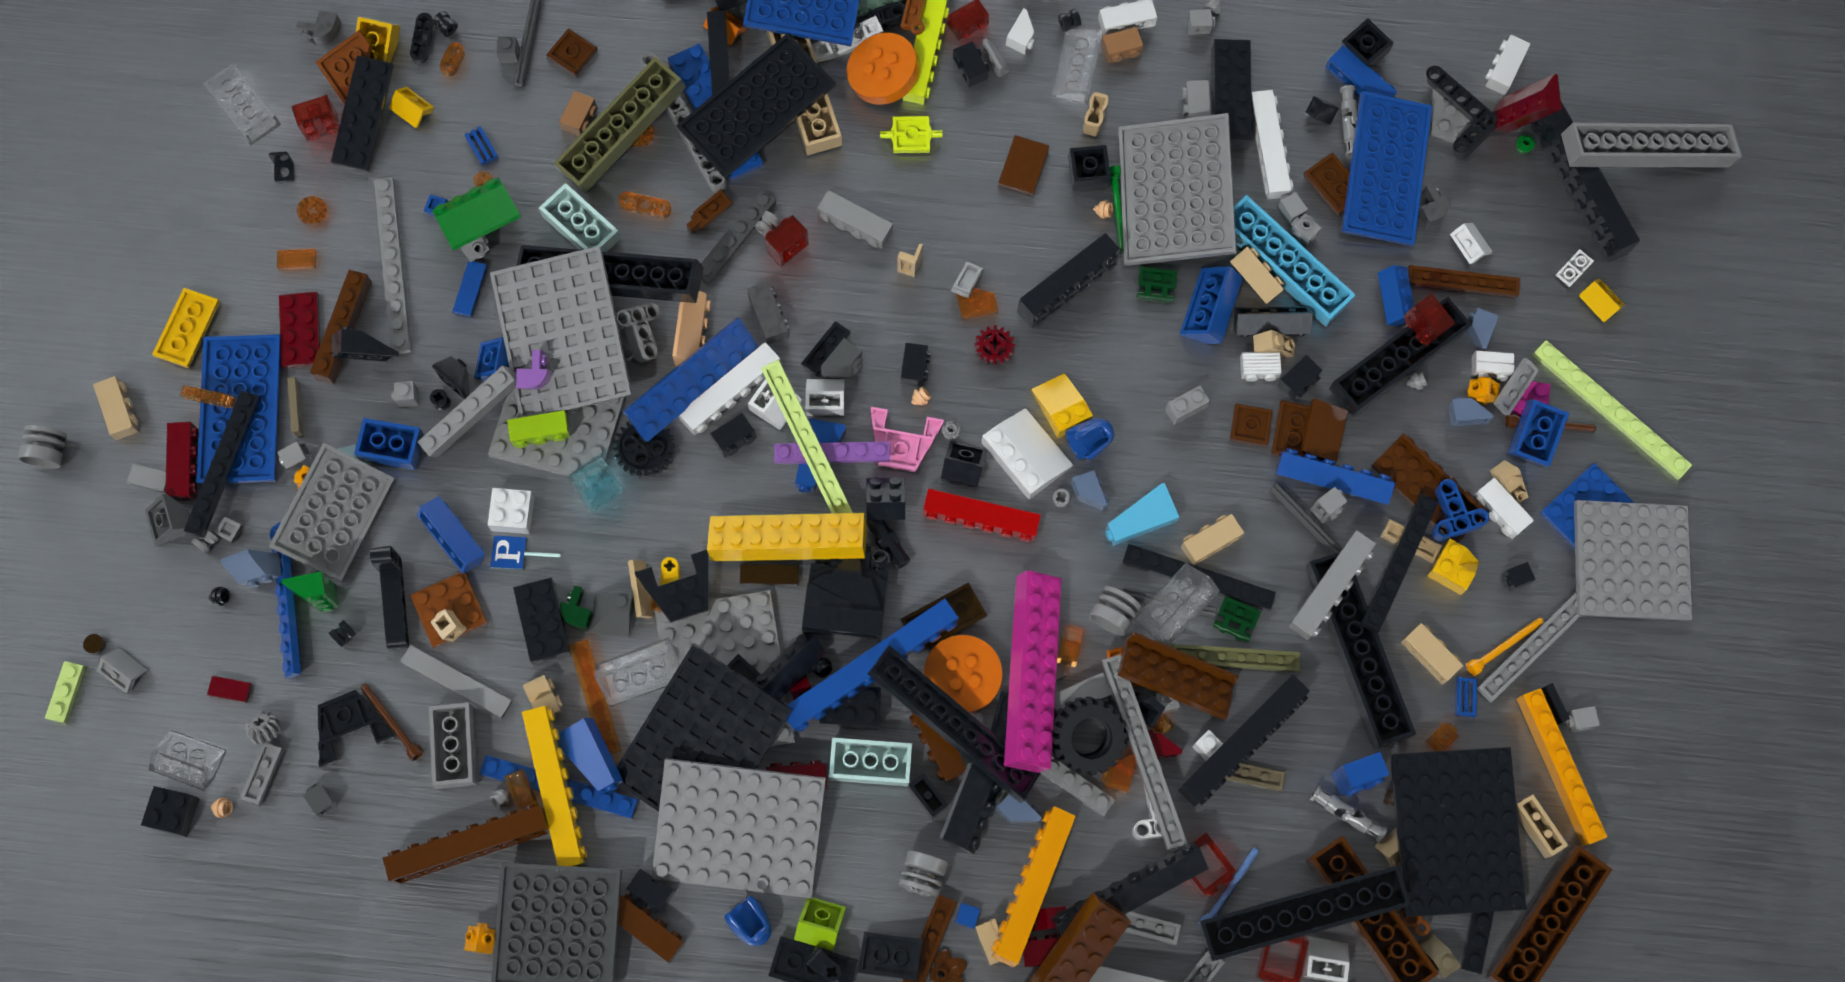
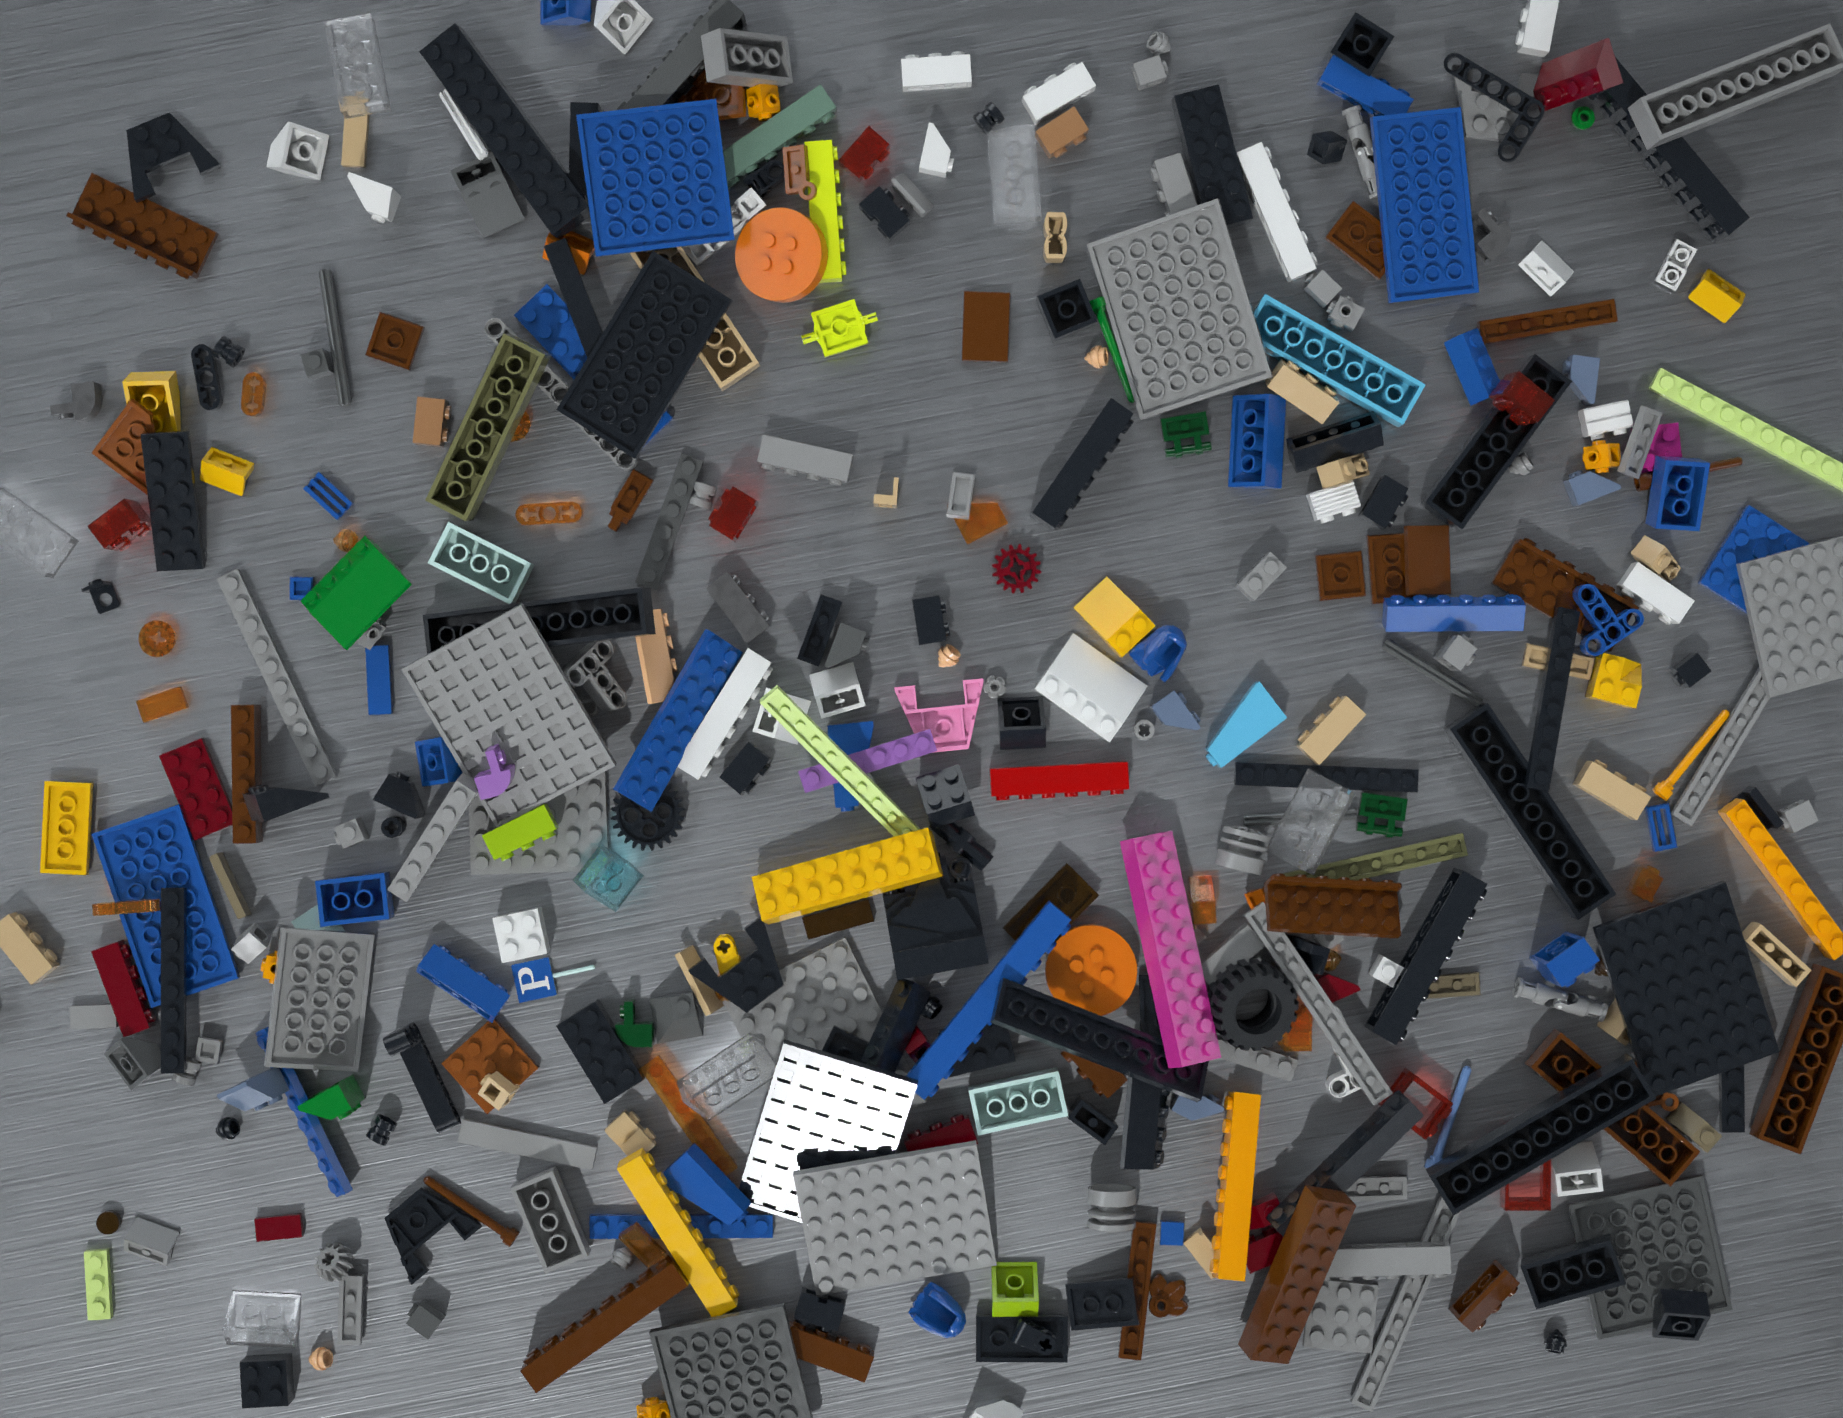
camera: 10 degrees left, 15 degrees up
light grey brick [1288,530,1376,640] -> none

